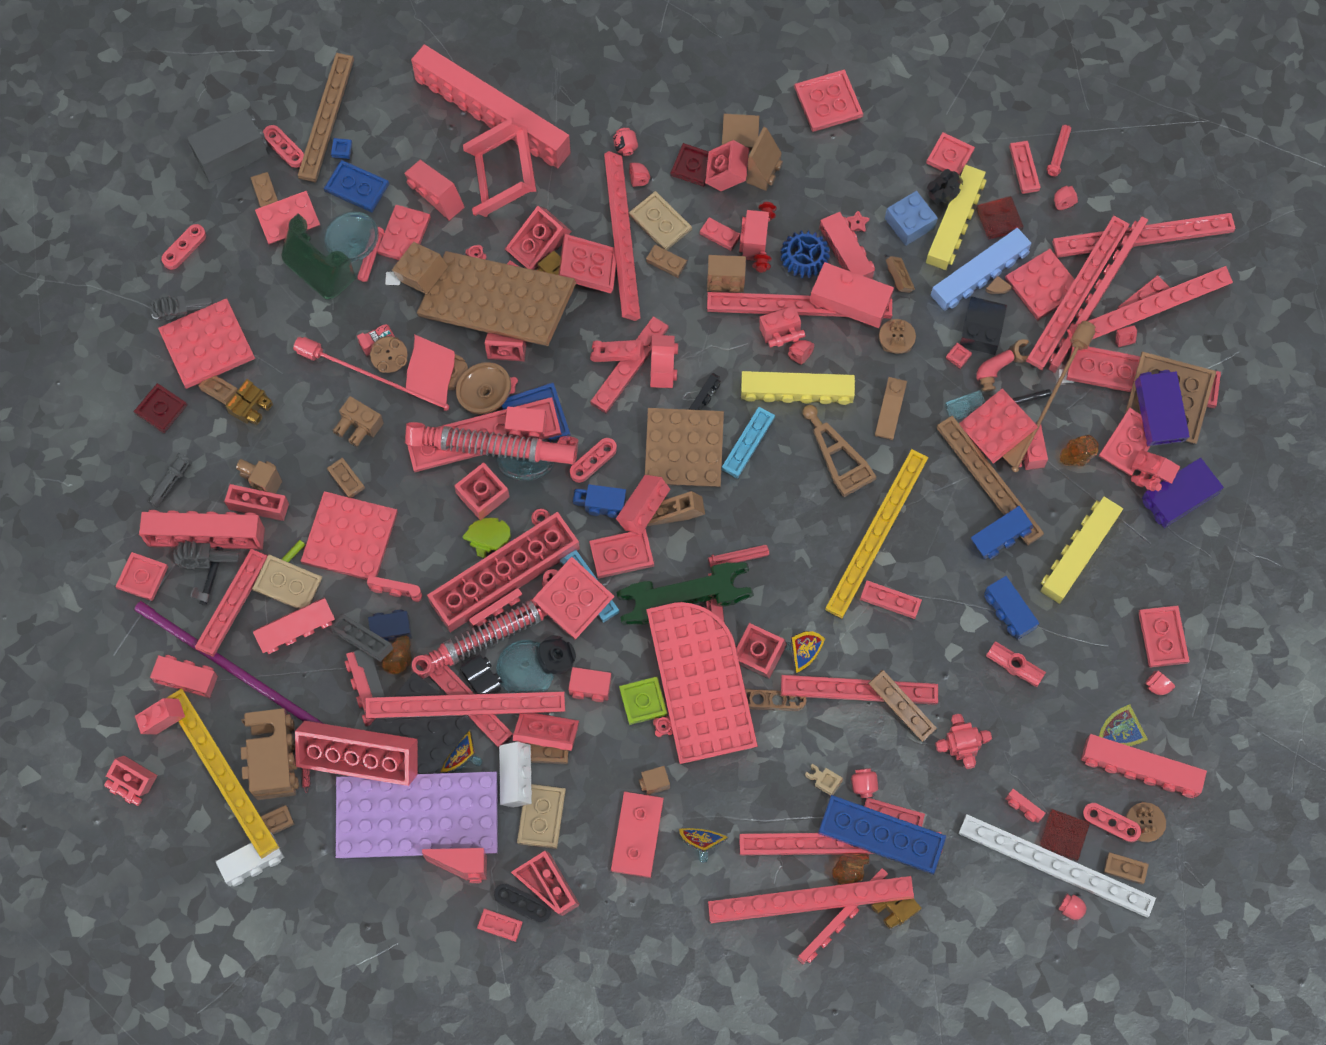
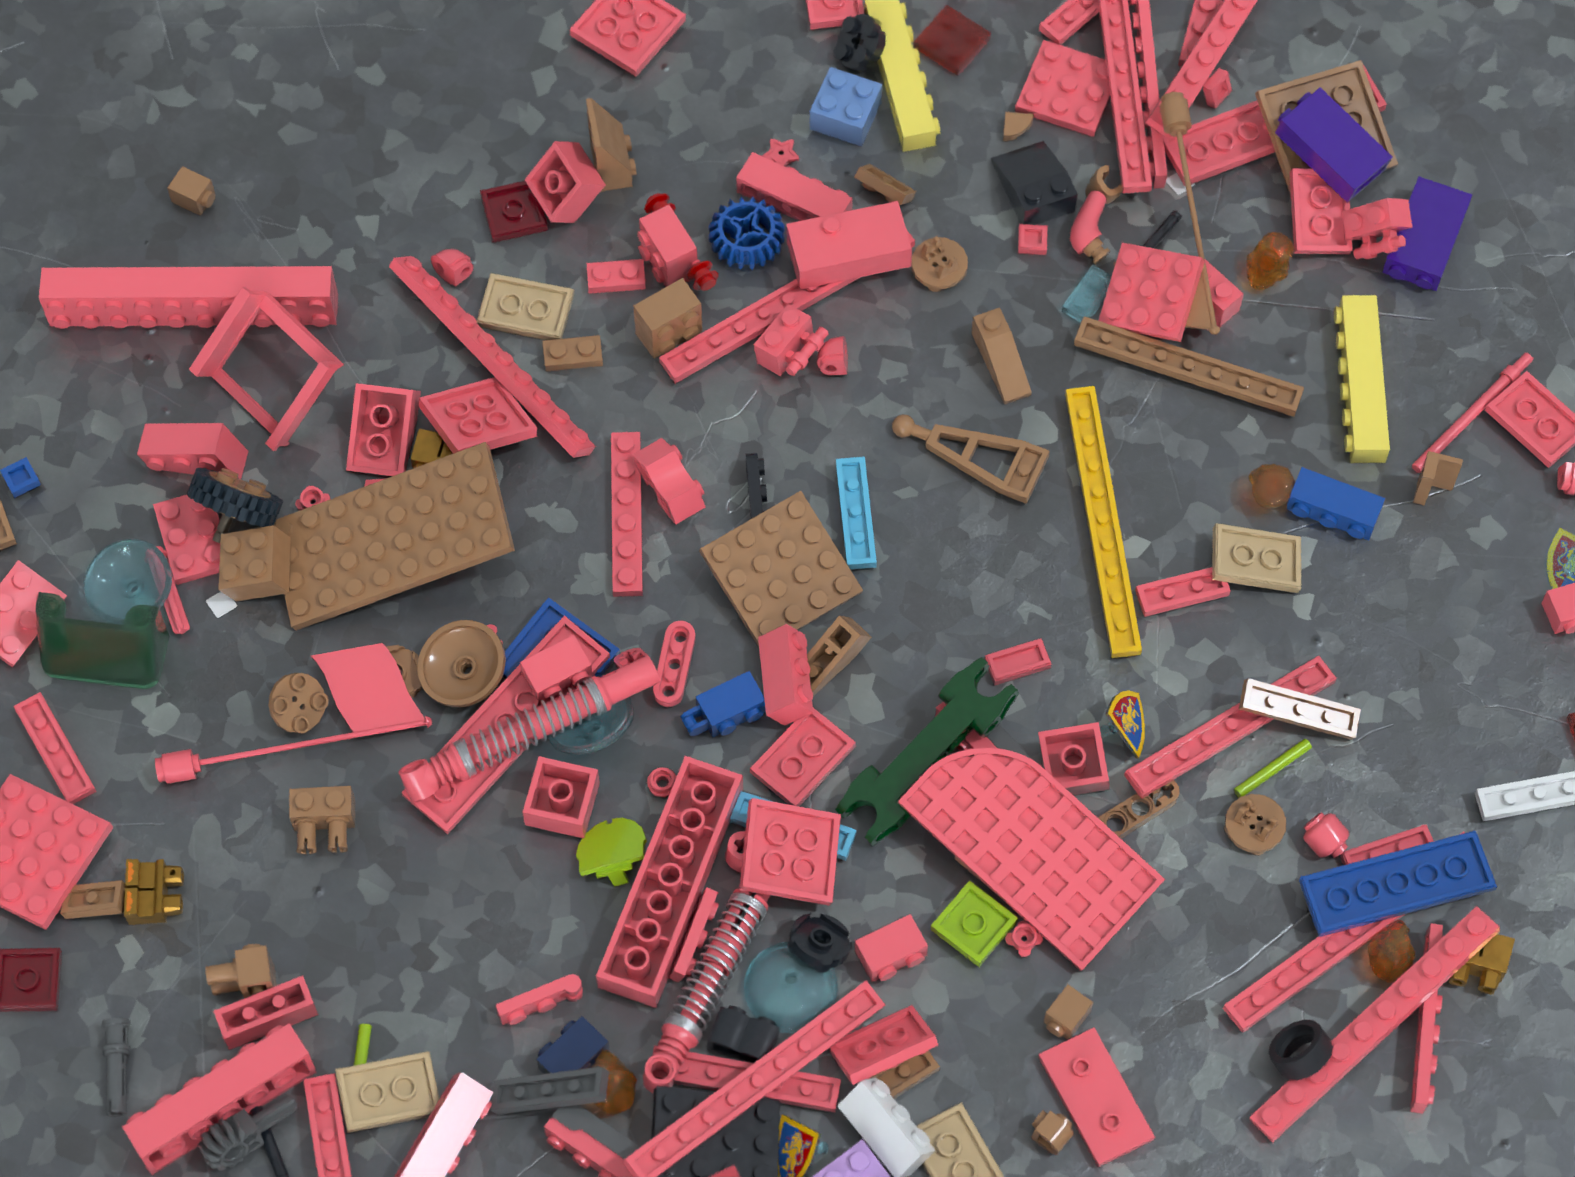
camera: 35 degrees left, 5 degrees down
coral plate [301,491,398,580] -> none
blue tile [324,160,389,213] -> none
medium nougat plate [327,458,365,498] -> none
coral leg [357,324,395,357] -> none
coral slope [485,333,527,362] -> none
coral plate [590,340,644,362] -> none
coral head [613,128,638,156] -> none
shield [679,828,728,863] -> none
coral axle [708,545,769,569] -> none
medium nougat tile [722,114,759,150] -> none
light yellow brick [741,371,855,405] -> none
tan plate [805,764,843,796] -> none
light blue brick [931,228,1032,311] -> none
coral piece [935,714,992,769] -> none
blue brick [971,505,1033,559] -> none
coral piece [986,641,1046,688] -> none
coral plate [1005,789,1046,823] -> none
none -> coral tile [13,692,97,804]
none -> medium nougat brick [167,166,215,216]
none -> black wheel [187,468,283,543]
none -> coral tile [984,638,1052,686]
none -> medium nougat plate [1031,1110,1074,1155]
none -> tan tile [1212,523,1301,593]
none -> medium nougat plate [1224,794,1286,855]
none -> lime bar [1233,738,1312,798]
none -> clear orange head [1249,464,1295,509]
none -> black tyre [1269,1019,1333,1080]
none -> coral bar [1412,352,1533,473]
none -> medium nougat panel [1413,451,1463,505]

